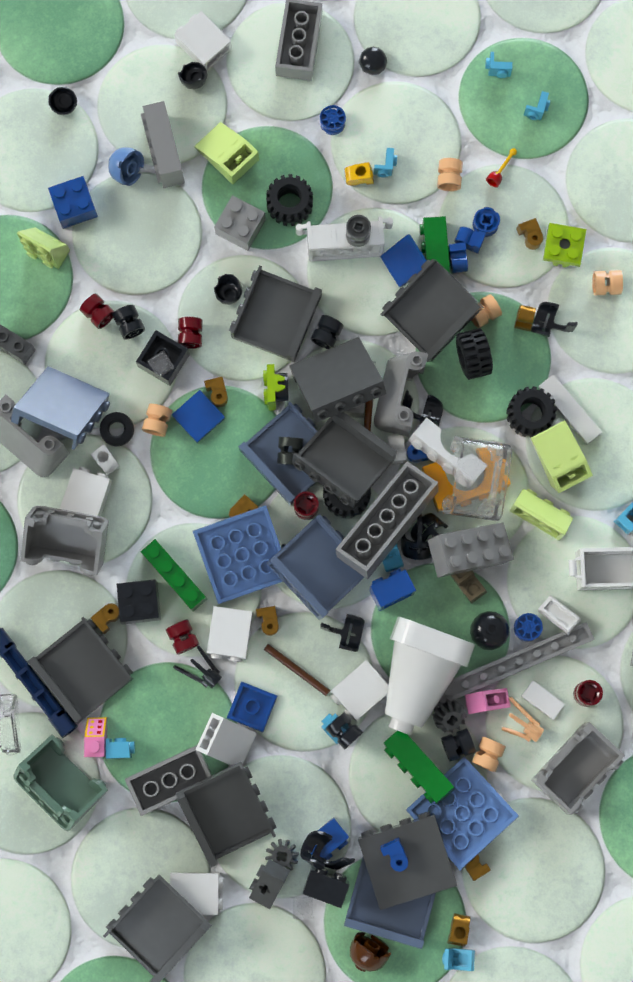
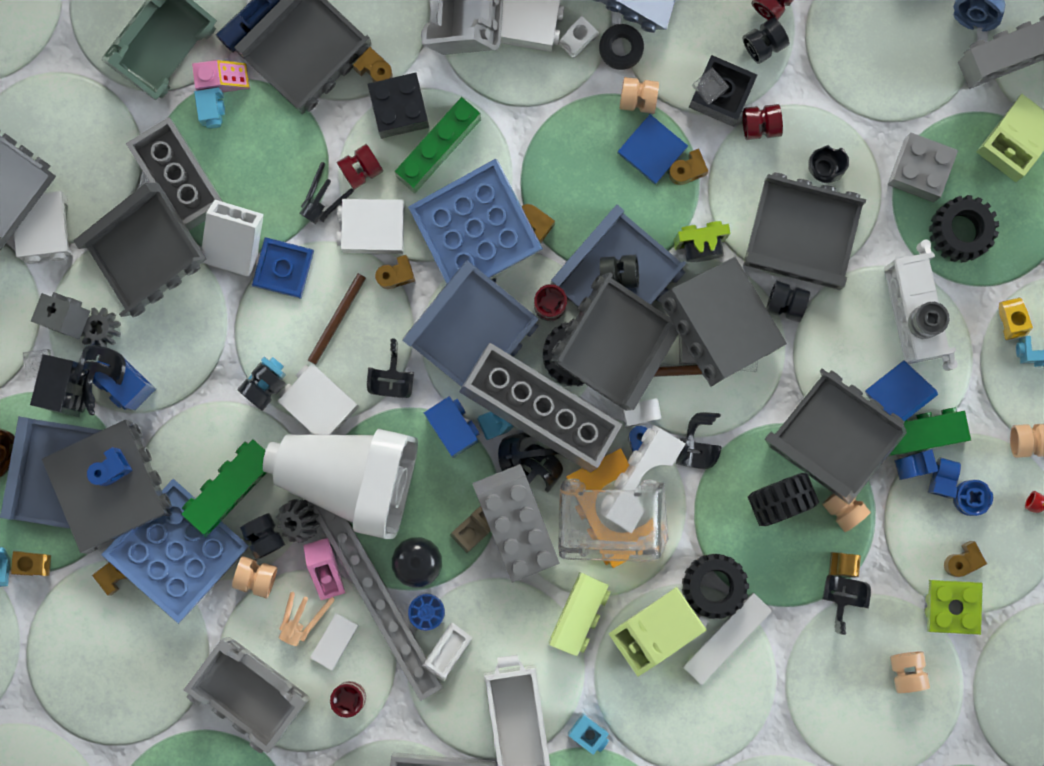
camera: 80 degrees right, 5 degrees up
light grey windscreen [374,351,428,437] -> none

